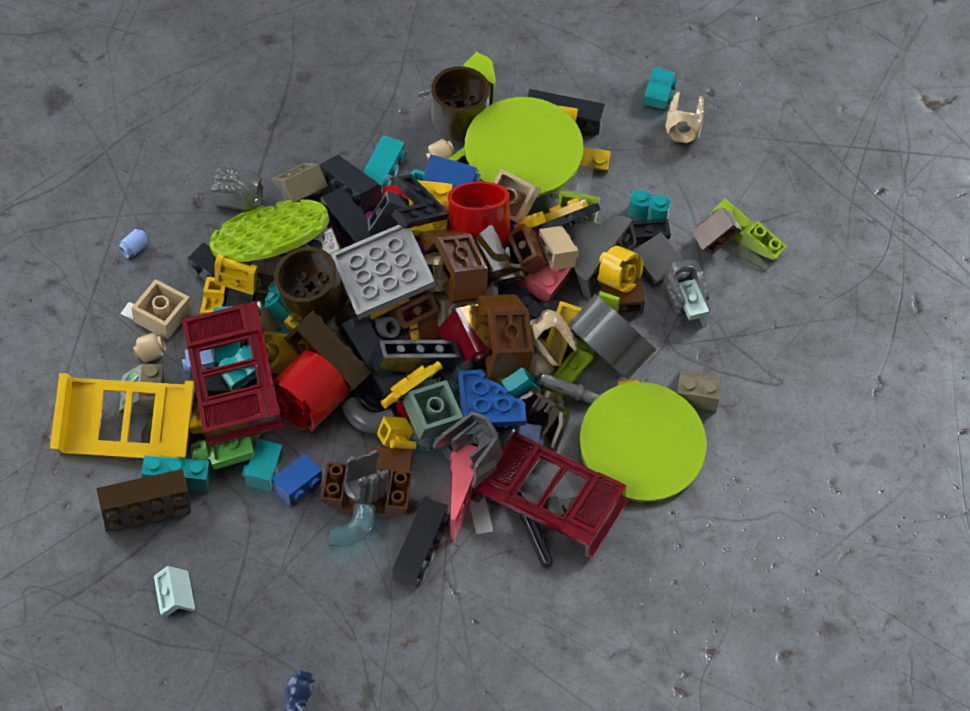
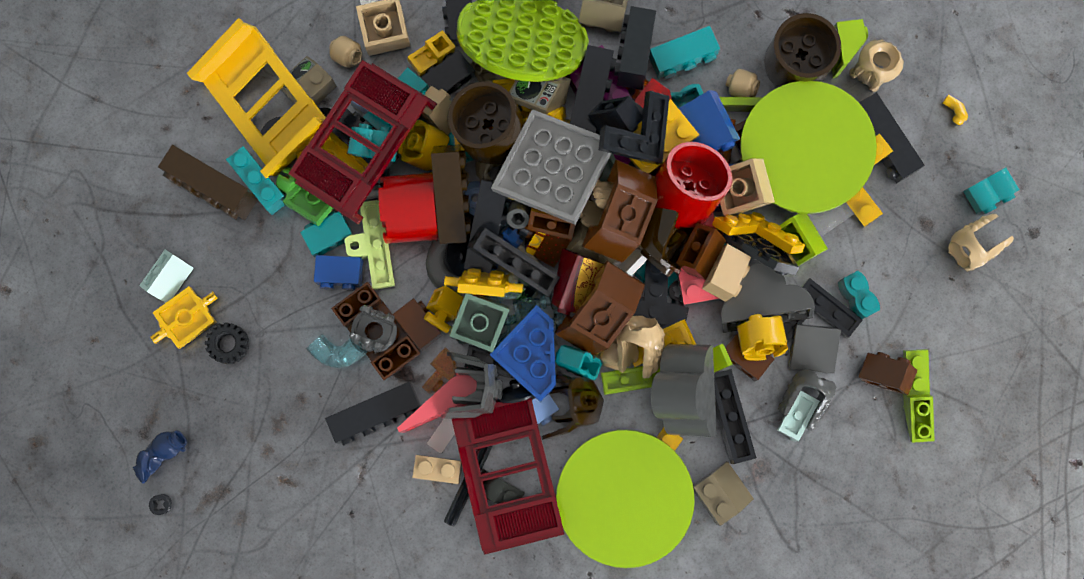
camera: 50 degrees right, 25 degrees up
yellow plate [215,254,258,295] -> none
light grey pin [538,372,600,404] -> none
none -> yellow plate [150,286,218,349]
none -> black tyre [205,323,249,364]
none -> yellowish green plate [345,200,395,290]
none -> tan brick [412,455,462,484]
none -> clear orange brick [422,347,457,394]
none -> black brick [714,369,757,464]
none -> tan piece [849,39,904,92]
none -> yellow arm [942,94,968,125]

